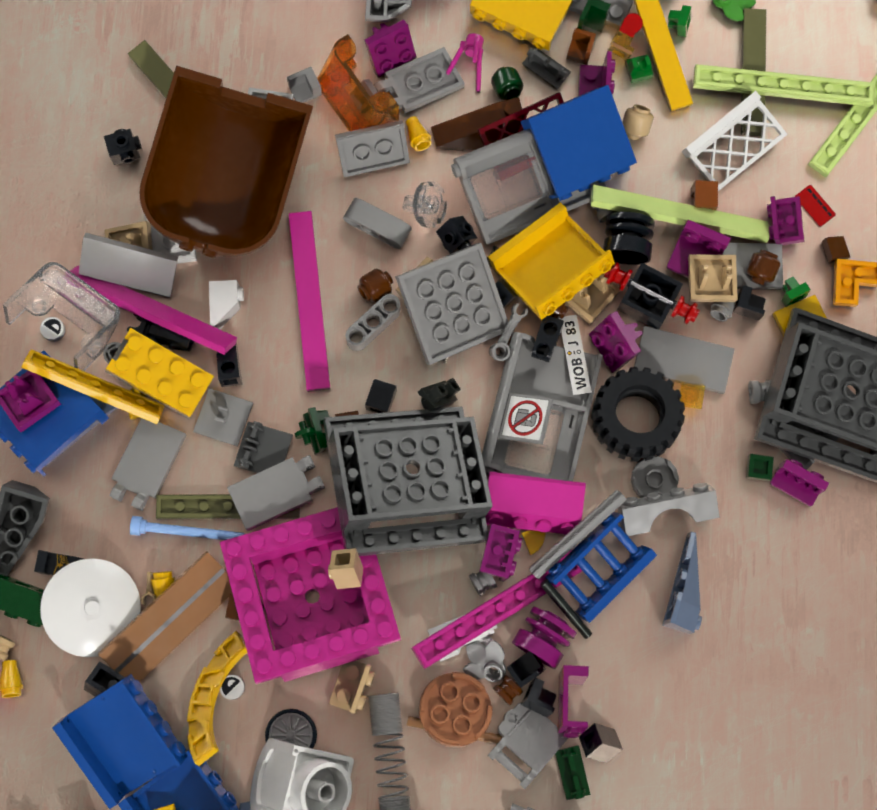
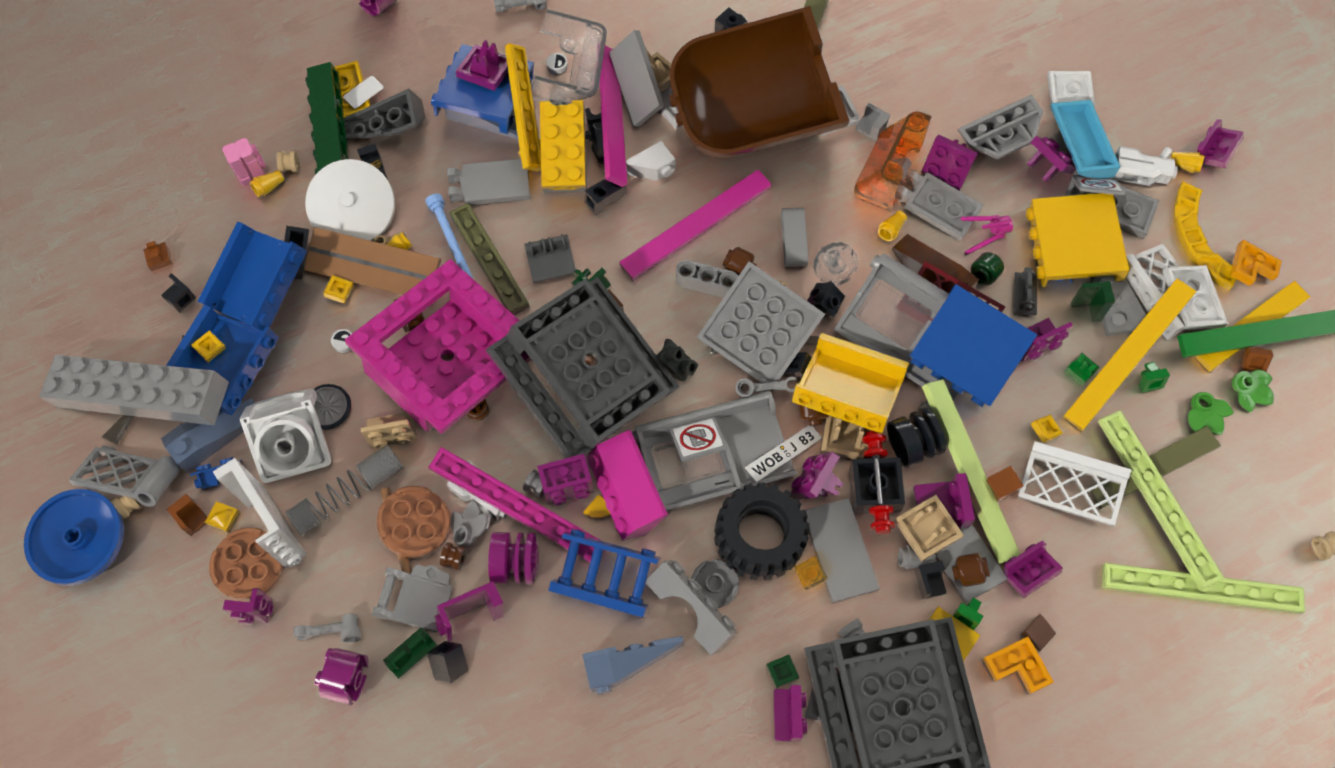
camera: 65 degrees right, 10 degrees down
yellow tile [187,631,247,766] -> none
light grey piece [193,388,253,447] -> none
light grey tile [227,455,325,531] -> none
tan brick [328,548,363,589] -> none
light grey tile [335,120,410,177] -> none
black panel [365,379,397,413] -> none
black panel [507,651,546,688] -> none
black panel [521,678,557,718] -> none
light grey axle [529,490,626,578] -> none
black leg [531,316,564,362] -> none
pearl dark grey bar [540,579,592,639] -> none
dark orange panel [566,28,596,65] -> none
leg [607,13,643,60] -> none
tan head [622,104,654,140] -> none
red sticker [795,185,836,226] -> none
none -> yellow tile [323,275,354,304]
none -> yellow tile [1031,415,1063,444]

